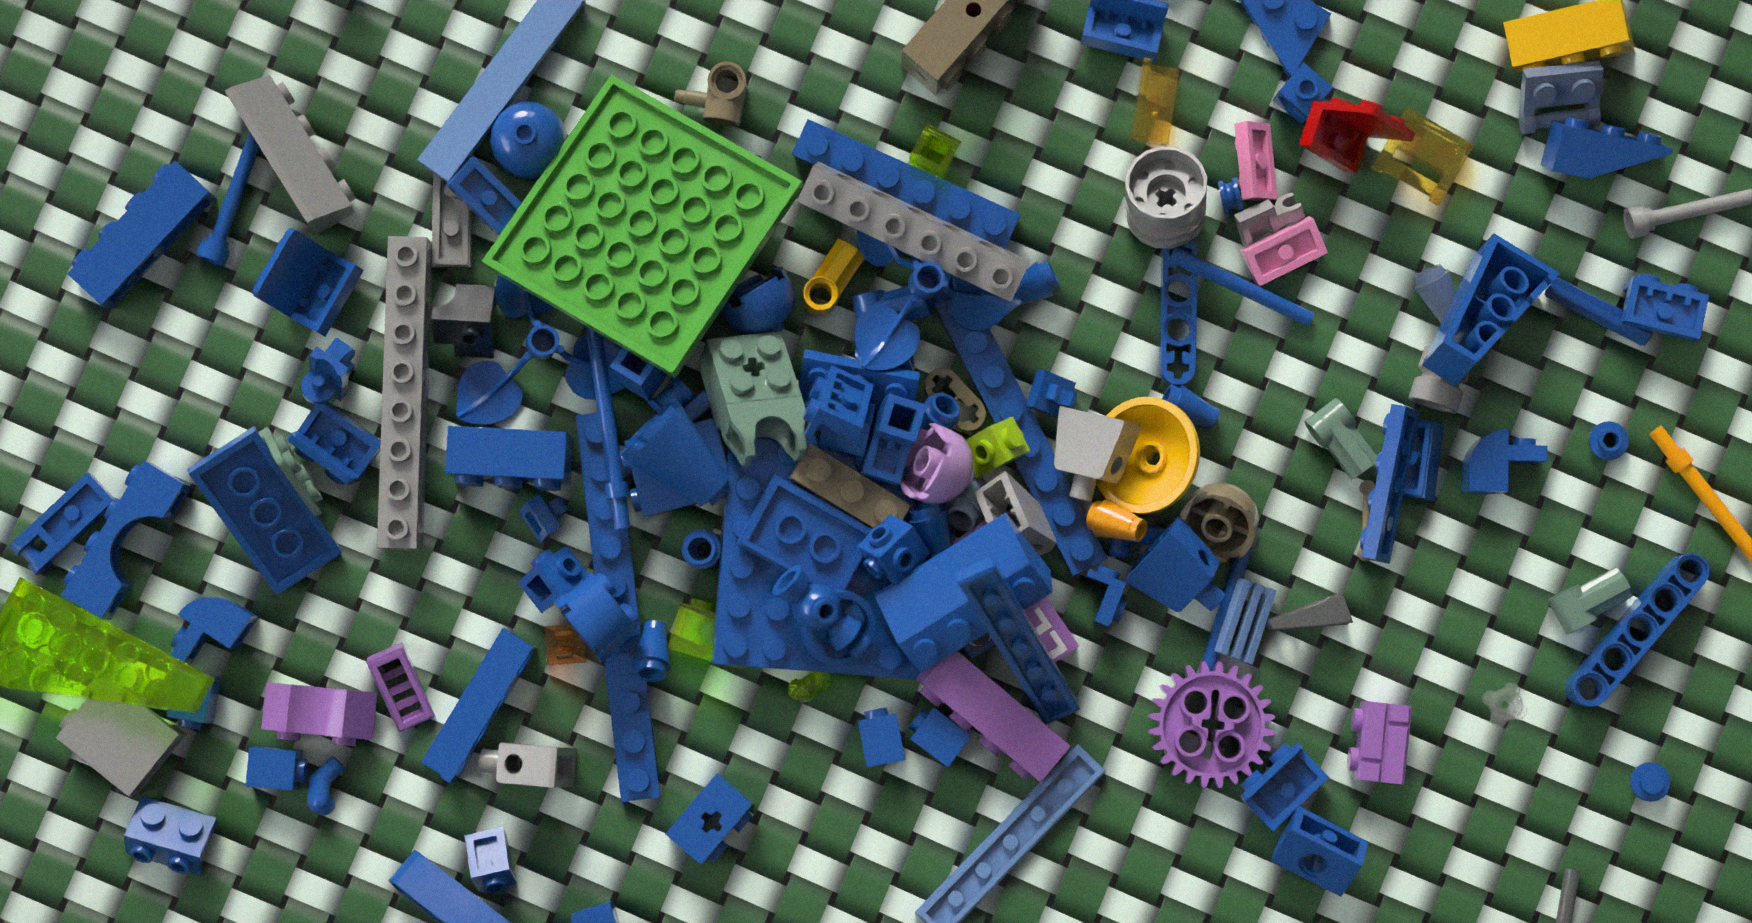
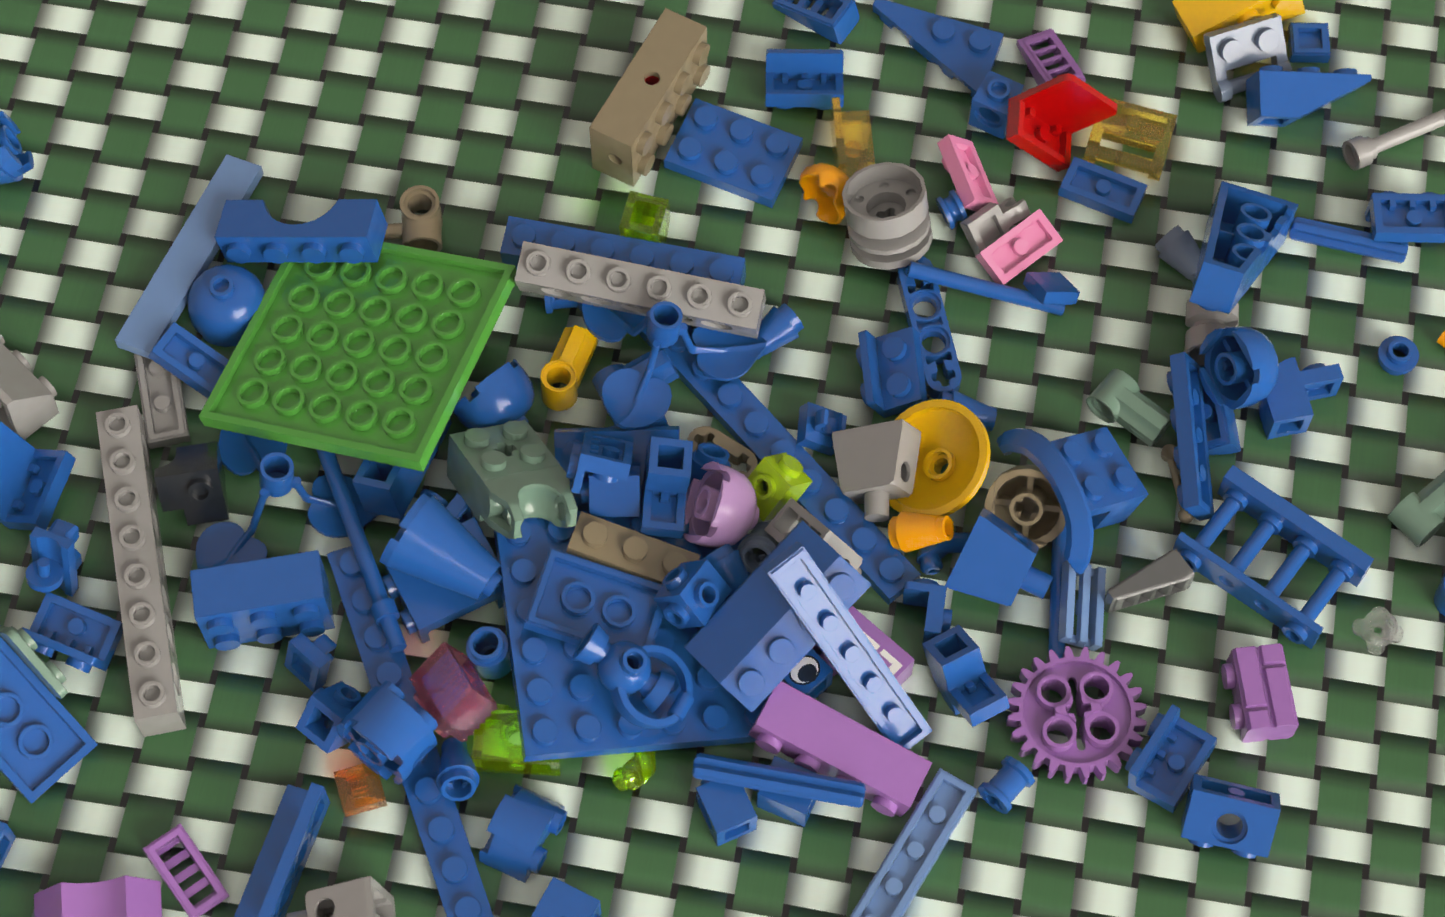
camera: 10 degrees left, 20 degrees down
none -> blue arch [214,199,388,264]
none -> clear pink brick [409,642,497,742]
none -> blue cylinder [479,784,568,883]
none -> blue plate [664,98,803,208]
none -> blue axle [692,753,866,808]
none -> light orange hair [799,163,849,225]
none -> blue bracket [856,326,928,418]
none -> blue brick [922,625,1010,727]
none -> blue bush [978,756,1035,814]
none -> blue piece [996,427,1149,574]
none -> medium lavender slope [1016,28,1086,85]
none -> blue tile [1023,272,1080,305]
none -> blue plate [1058,156,1148,224]
none -> blue fence [1173,465,1374,649]
none -> blue cylinder [1199,326,1279,410]
none -> blue tile [1287,22,1331,63]

